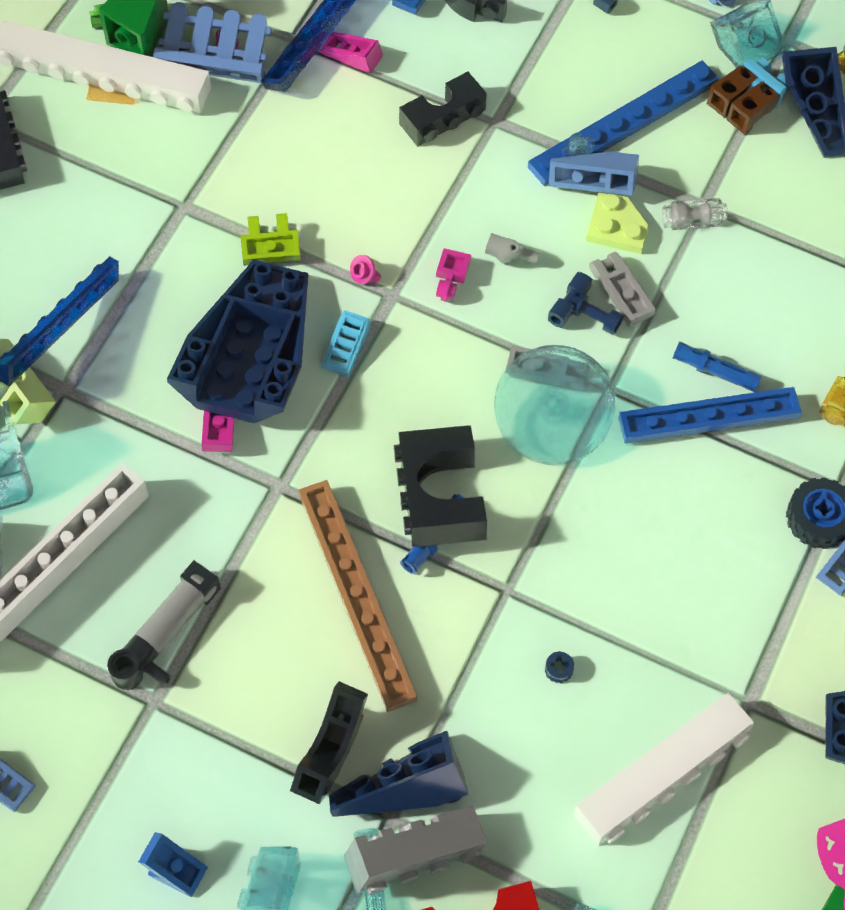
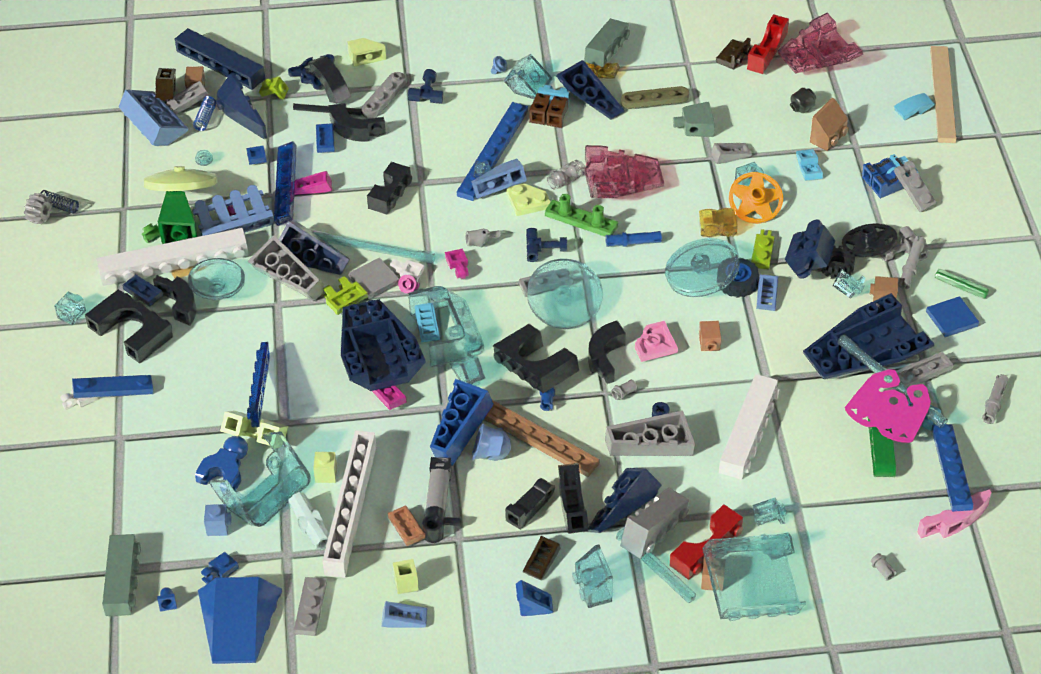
camera: 30 degrees left, 15 degrees down
light grey plate [589,251,656,327] -> none
blue plate [618,387,802,444] -> none
none -> dark blue plate [122,274,163,307]
none -> black arch [153,275,196,326]
none -> clear light blue dish [188,258,245,300]
none -> light grey wedge [247,235,326,301]
none -> dark blue wedge [278,221,350,275]
none -> clear light blue piece [311,230,435,264]
none -> yellowish green brick [313,452,337,483]
none -> light grey tile [348,257,399,299]
none -> nougat plate [388,505,425,546]
none -> white plate [390,259,424,281]
none -> yellowish green brick [393,559,419,594]
none -> clear light blue windscreen [408,286,484,367]
none -> blue wedge [430,378,494,466]
none -> clear light blue slope [449,356,486,386]
none -> medium blue helmet [472,423,511,461]
none -> black leg [505,478,555,530]
none -> dark brown slope [523,536,561,581]
none -> bright green plate [545,194,618,237]
none -> clear pink wedge [585,145,664,198]
none -> black arch [588,320,626,384]
none -> light grey wedge [605,411,695,456]
none -> light grey pin [611,379,637,400]
none -> bright pink plate [635,321,678,362]
none -> clear light blue dish [665,238,740,297]
none -> nougat brick [699,321,721,351]

